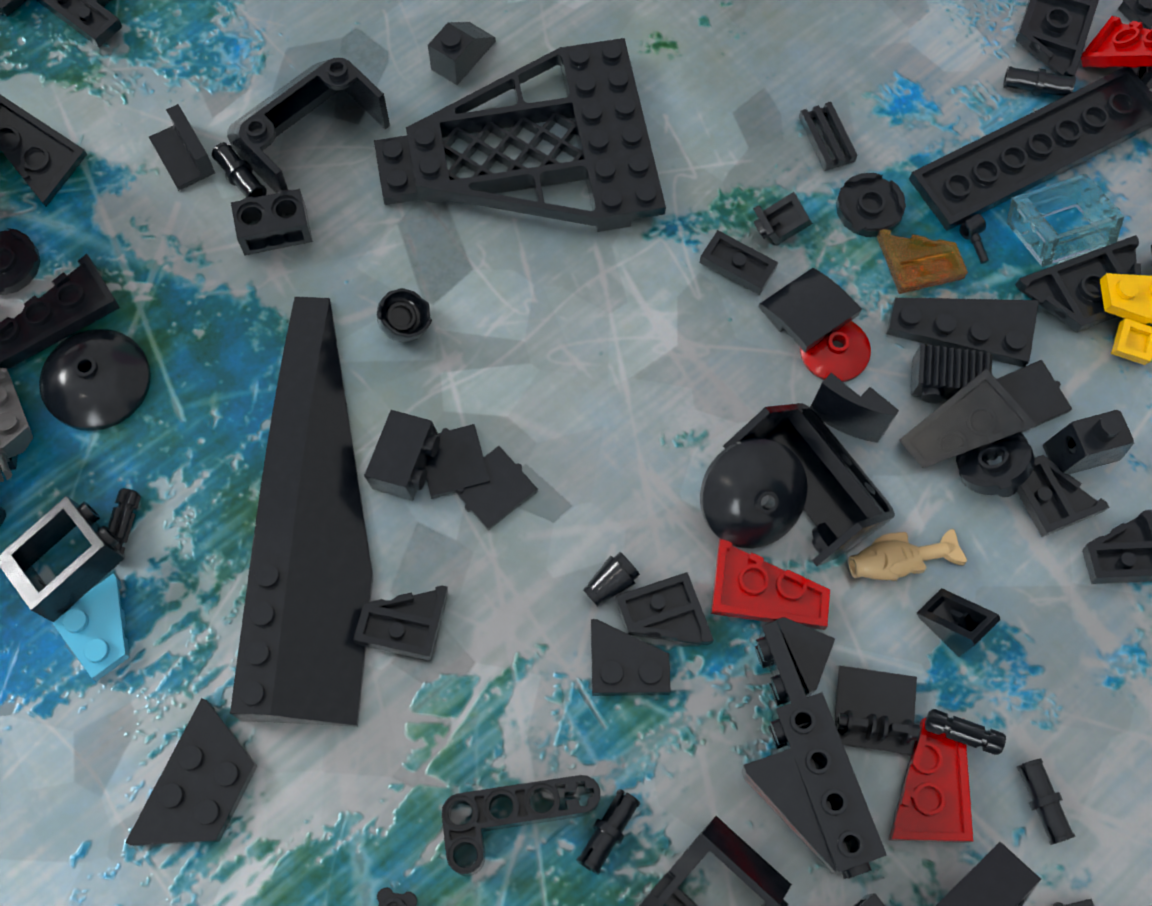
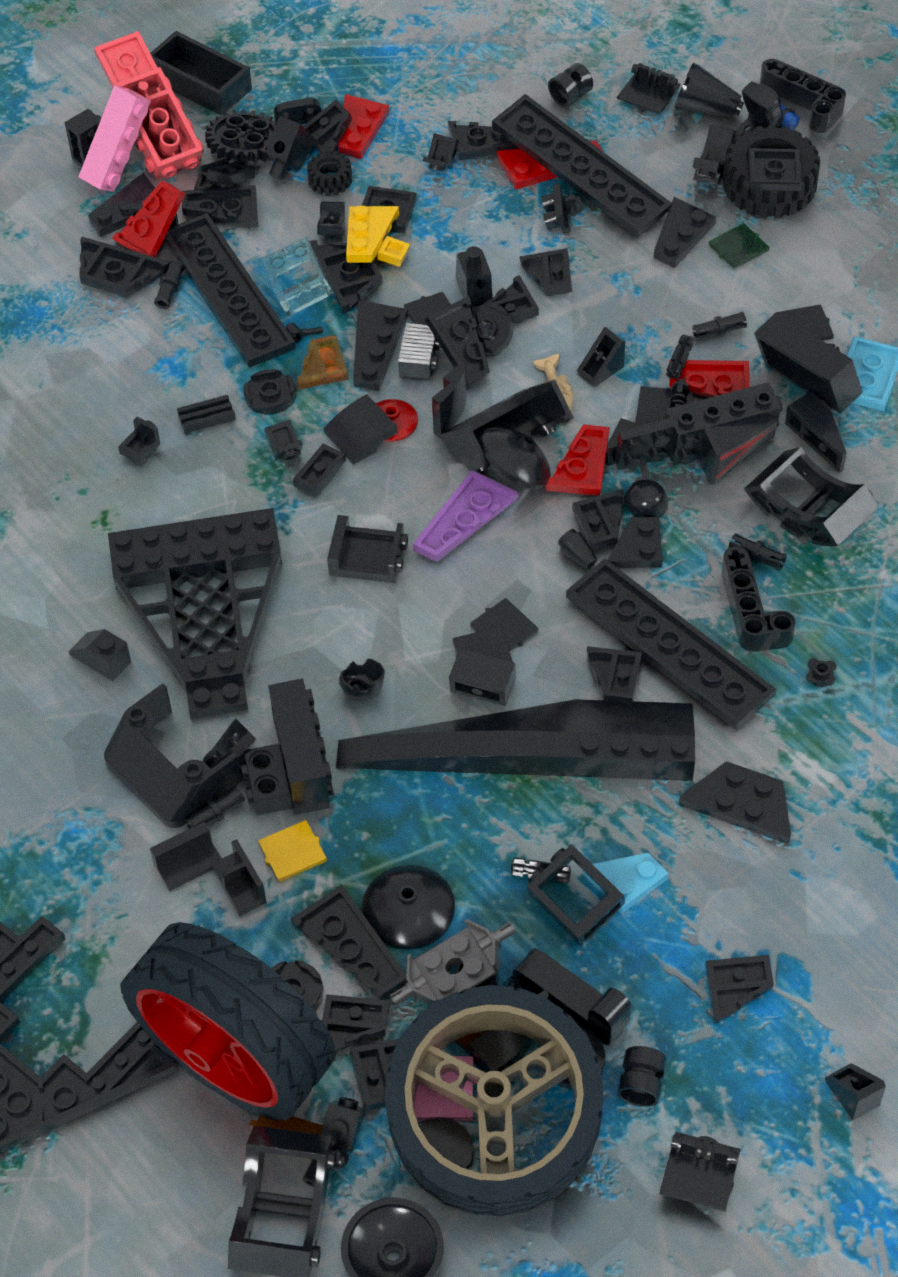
camera: 85 degrees left, 15 degrees down
none -> black bracket [118,416,160,465]
none -> black wing [203,719,257,769]
none -> black panel [211,839,267,916]
none -> yellow piece [258,820,327,882]
none -> black brick [268,678,334,815]
none -> black panel [327,515,408,583]
none -> medium lavender wing [413,470,518,562]
none -> black plate [566,559,776,730]
none -> black hair [624,479,668,517]

